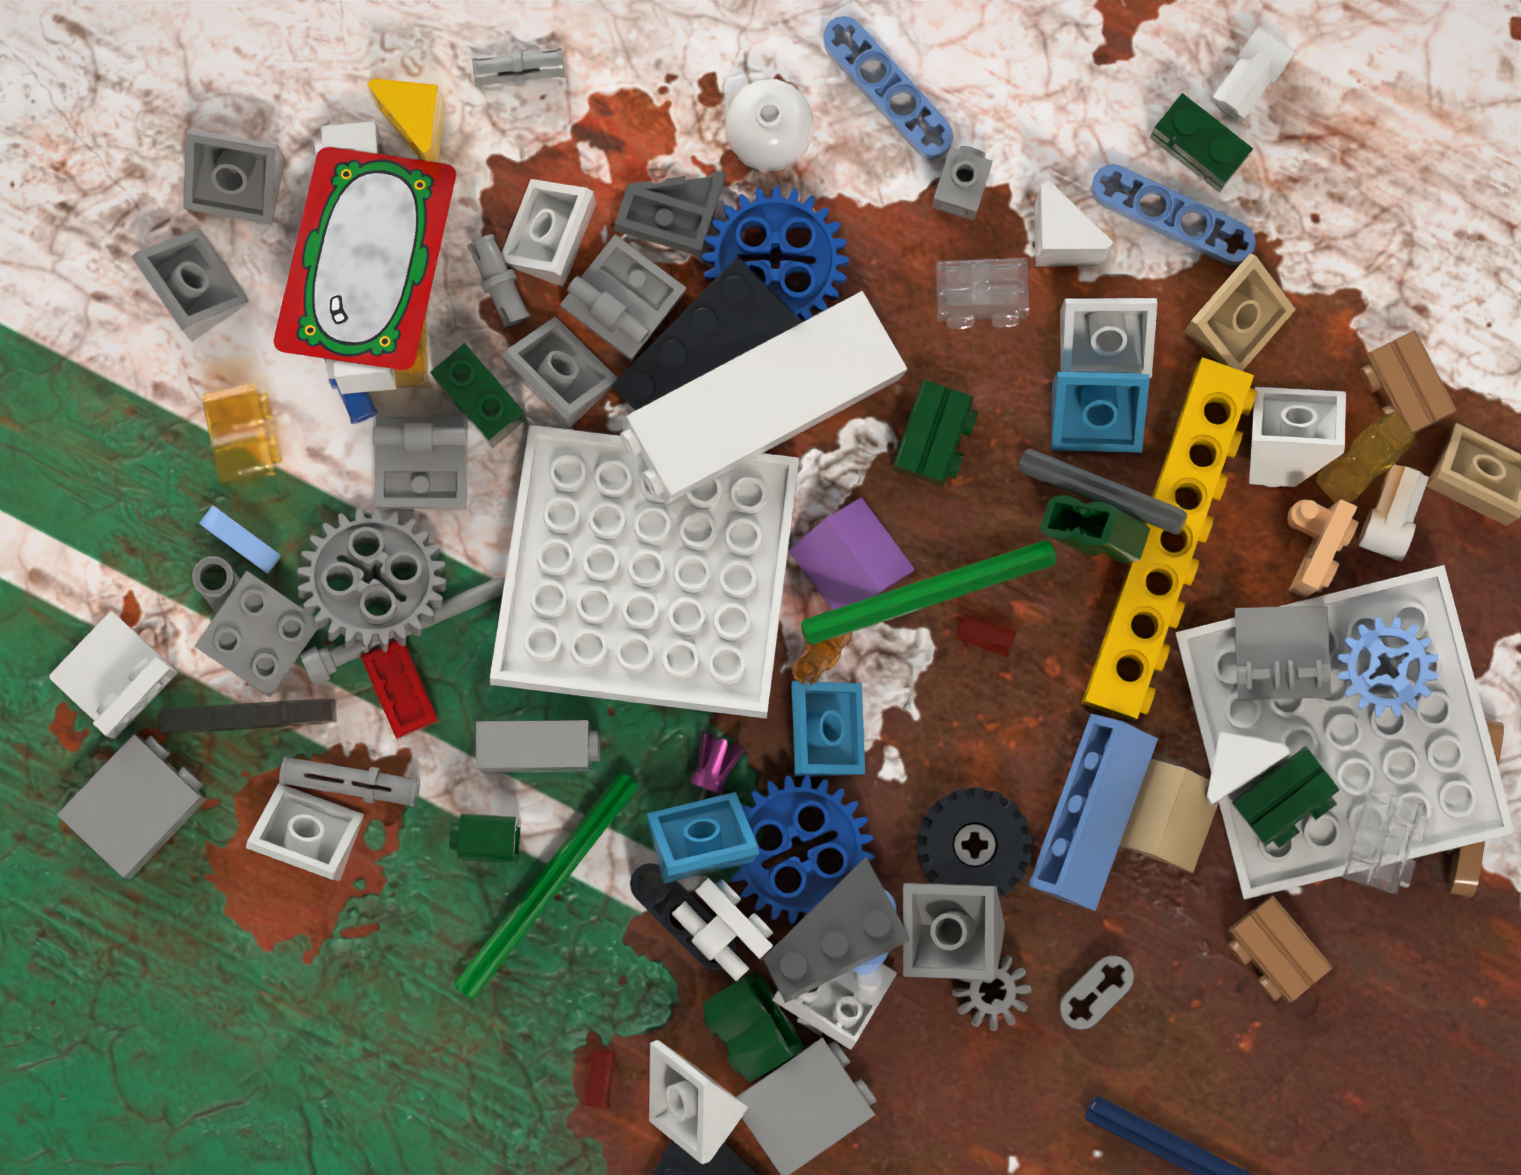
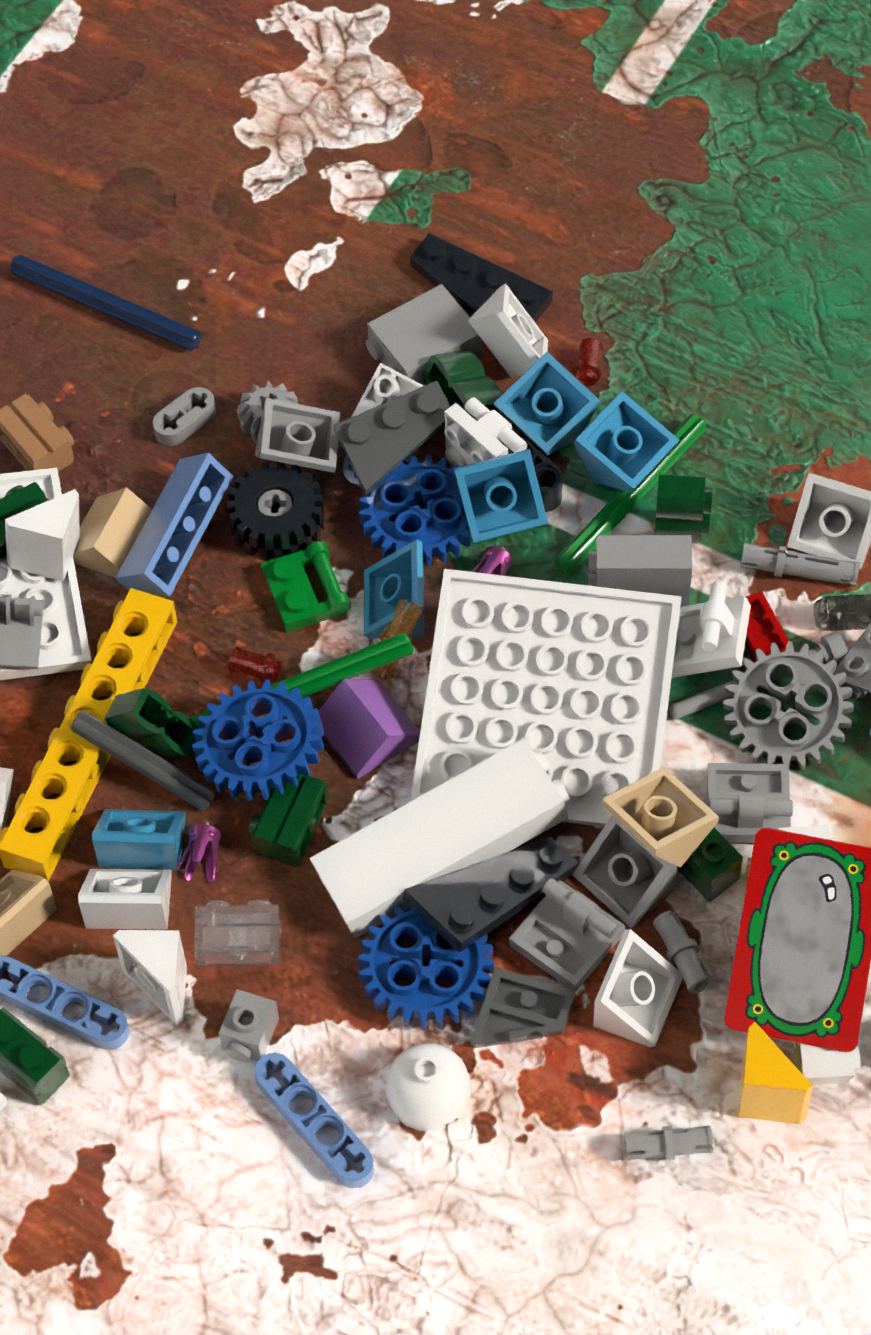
camera: 175 degrees left, 25 degrees down
none -> flat silver piece [176,822,221,883]
none -> blue gear [192,679,325,801]
none -> green plate [261,541,352,633]
none -> dark azure slope [494,352,601,455]
none -> dark azure slope [574,391,679,492]
none -> tan slope [601,767,719,868]
none -> white plate [672,581,751,678]

